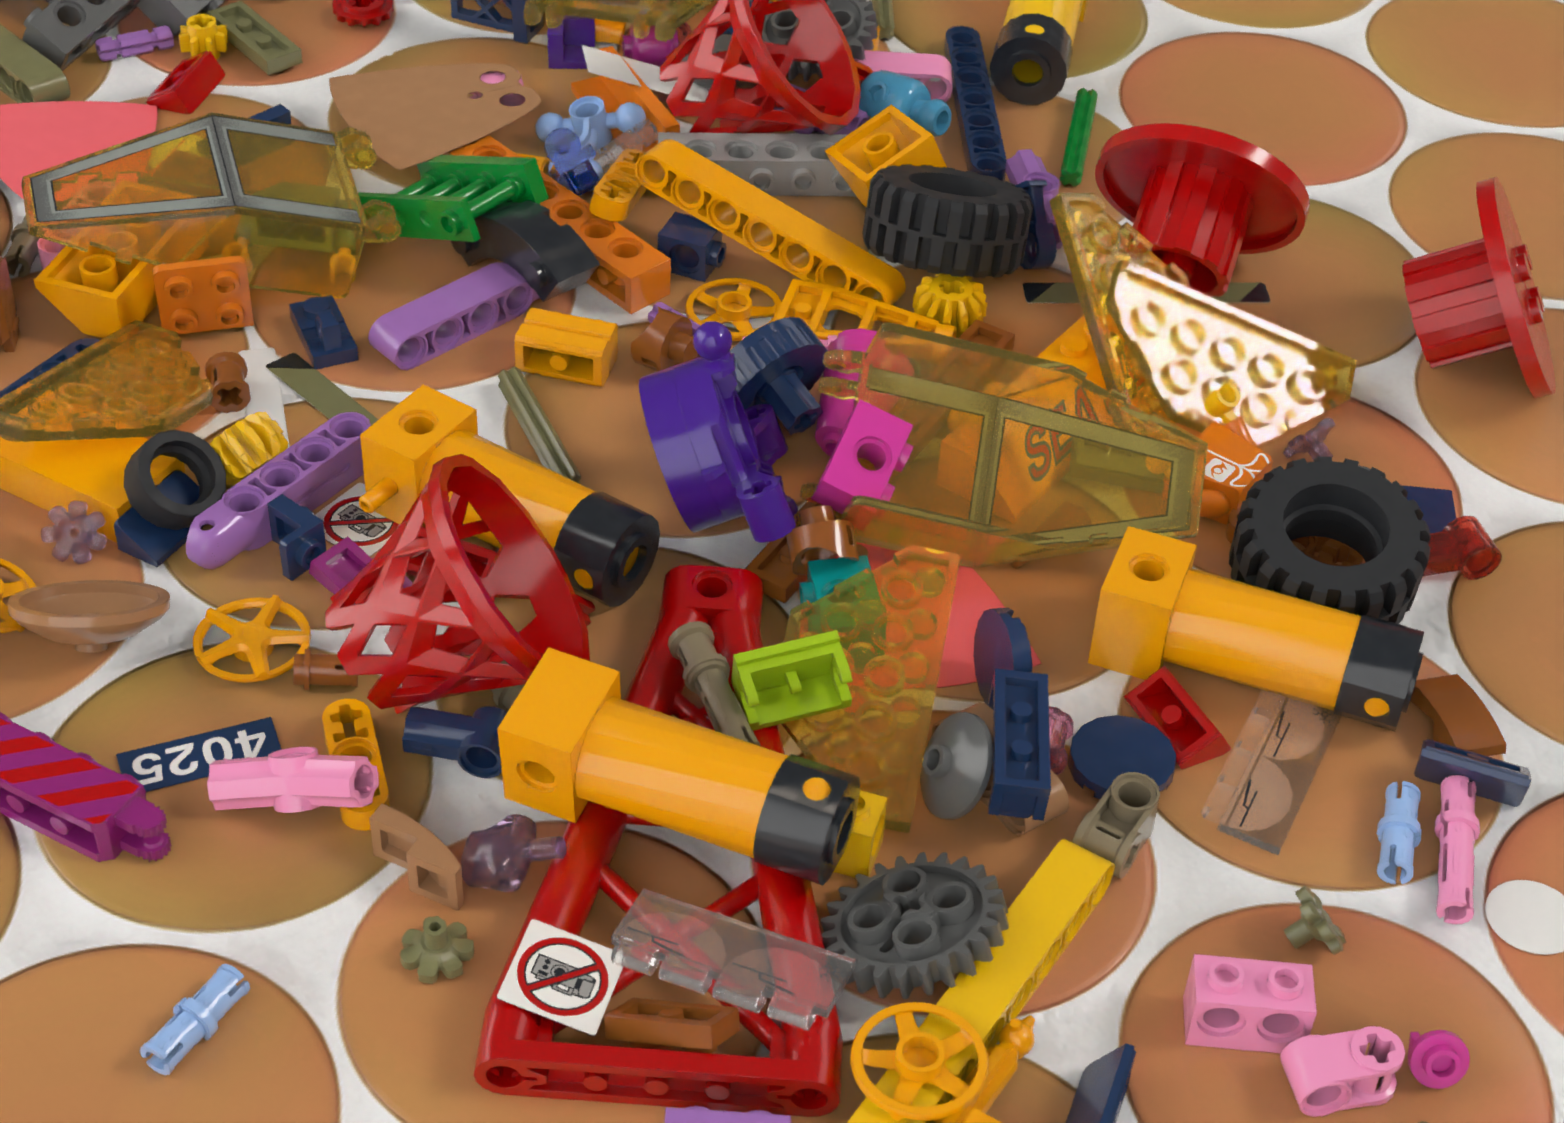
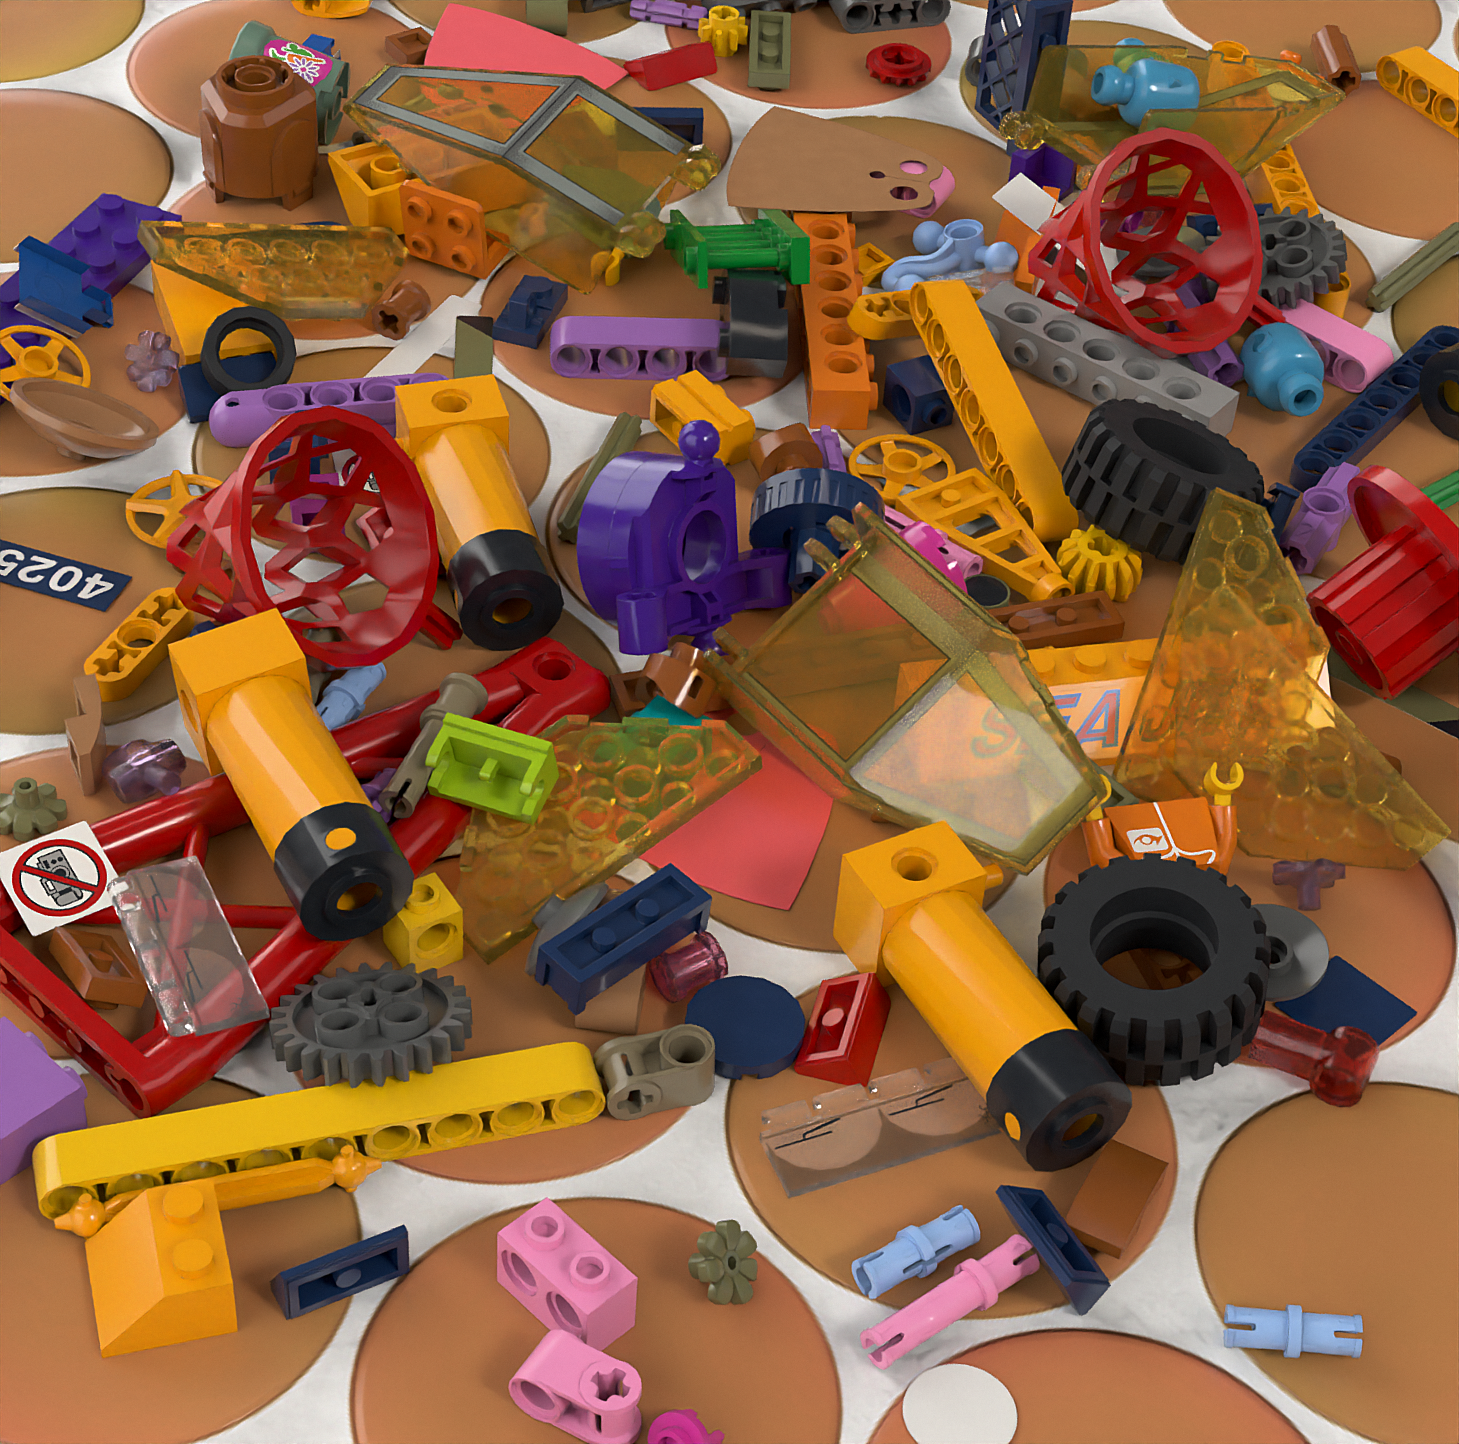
camera: 40 degrees right, 0 degrees up
bright pink piece [207,747,379,813] -> none
yellow gear [209,412,288,488] -> none
clear blue hips [544,128,600,196] -> none
dark pink brick [811,399,913,525] -> none
light orange slope [825,105,947,207] -> none
light orange wheel [850,1002,989,1121] -> none
tile [973,608,1032,710] -> none

